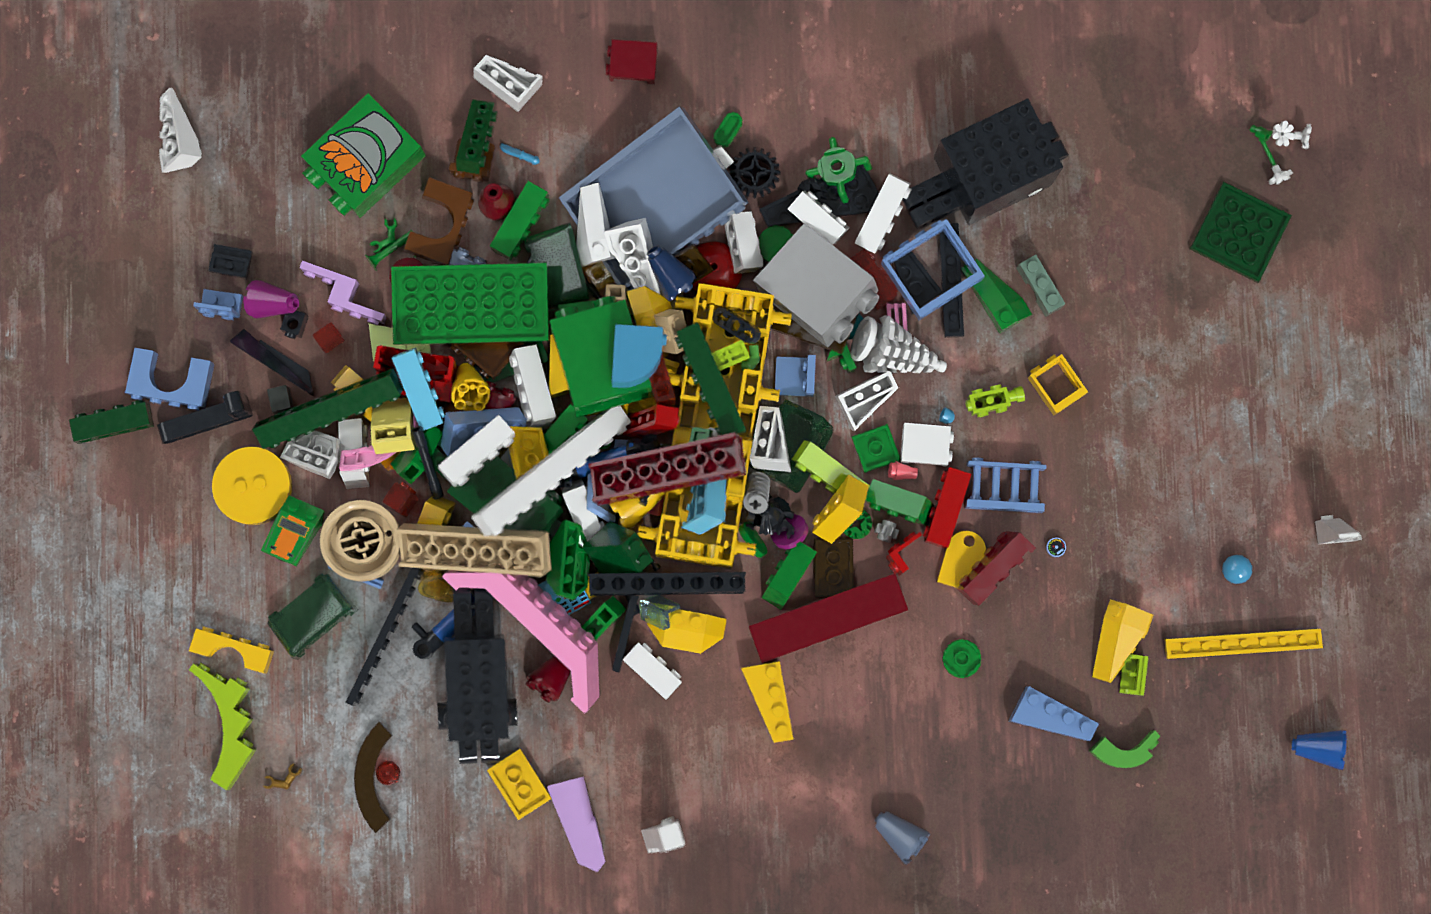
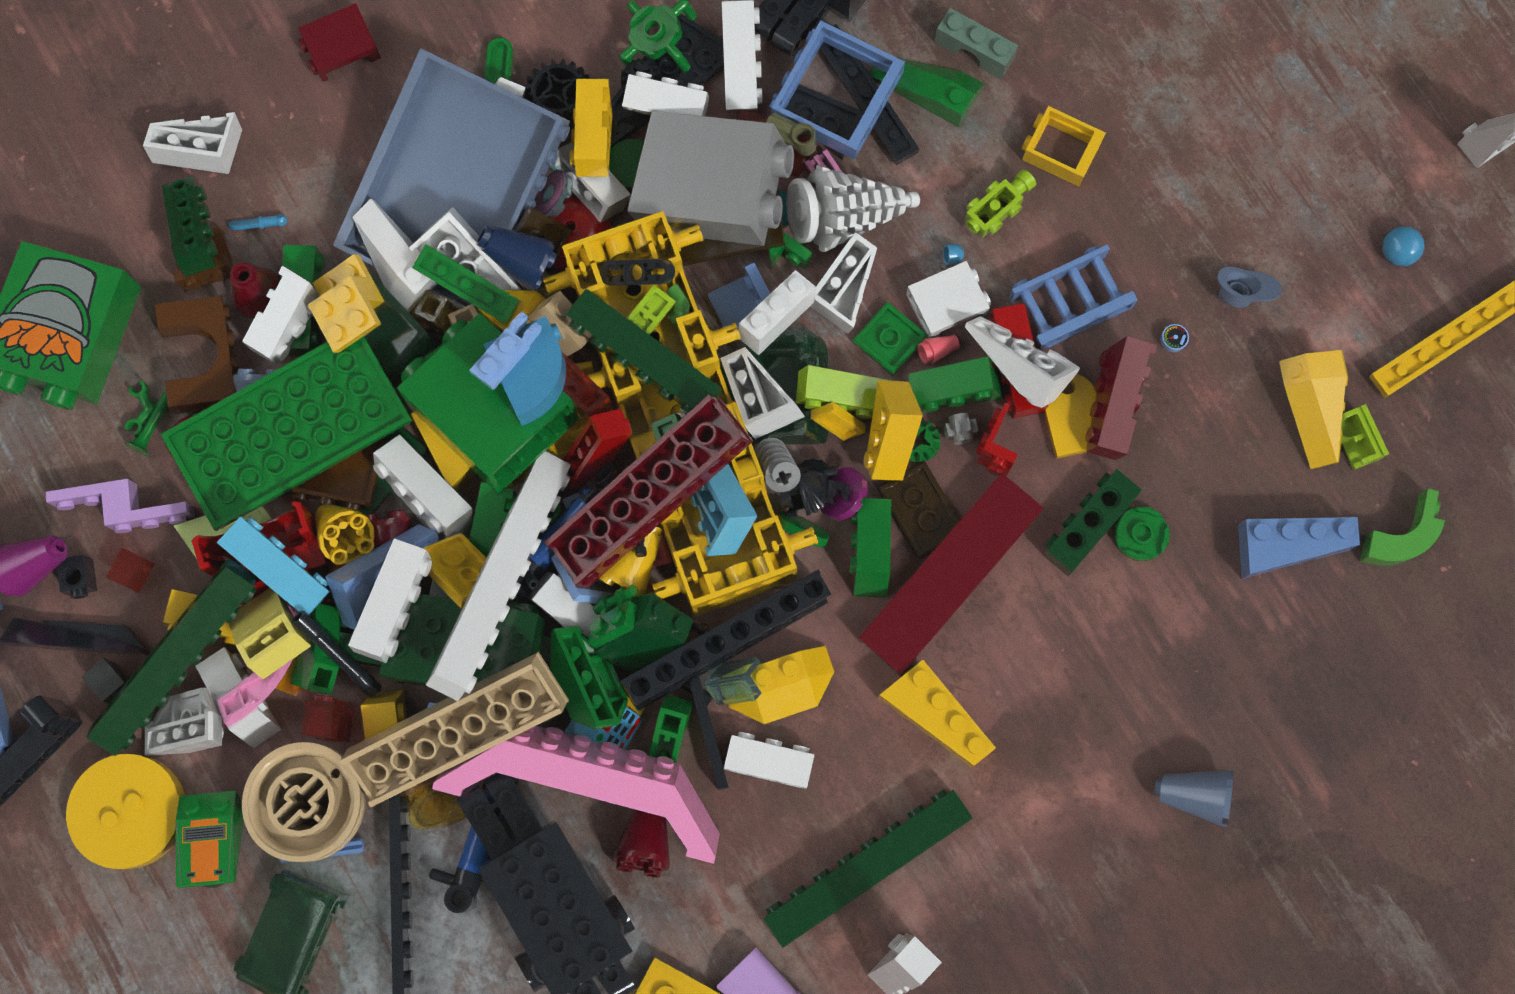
camera: 25 degrees left, 5 degrees down
none -> white wedge [242,266,320,366]
none -> yellow bracket [308,254,385,353]
none -> green plate [412,244,521,325]
none -> light blue hinge [469,312,542,390]
none -> tile [534,169,573,219]
none -> yellow wedge [570,79,612,177]
none -> green plate [588,585,638,648]
none -> white brick [739,270,816,355]
none -> dark green brick [763,789,973,948]
none -> olive piece [766,112,817,156]
none -> yellow tile [811,402,865,441]
none -> white wedge [965,316,1080,408]
none -> dark green brick [1043,469,1142,576]
none -> sand blue piece [1217,267,1282,308]

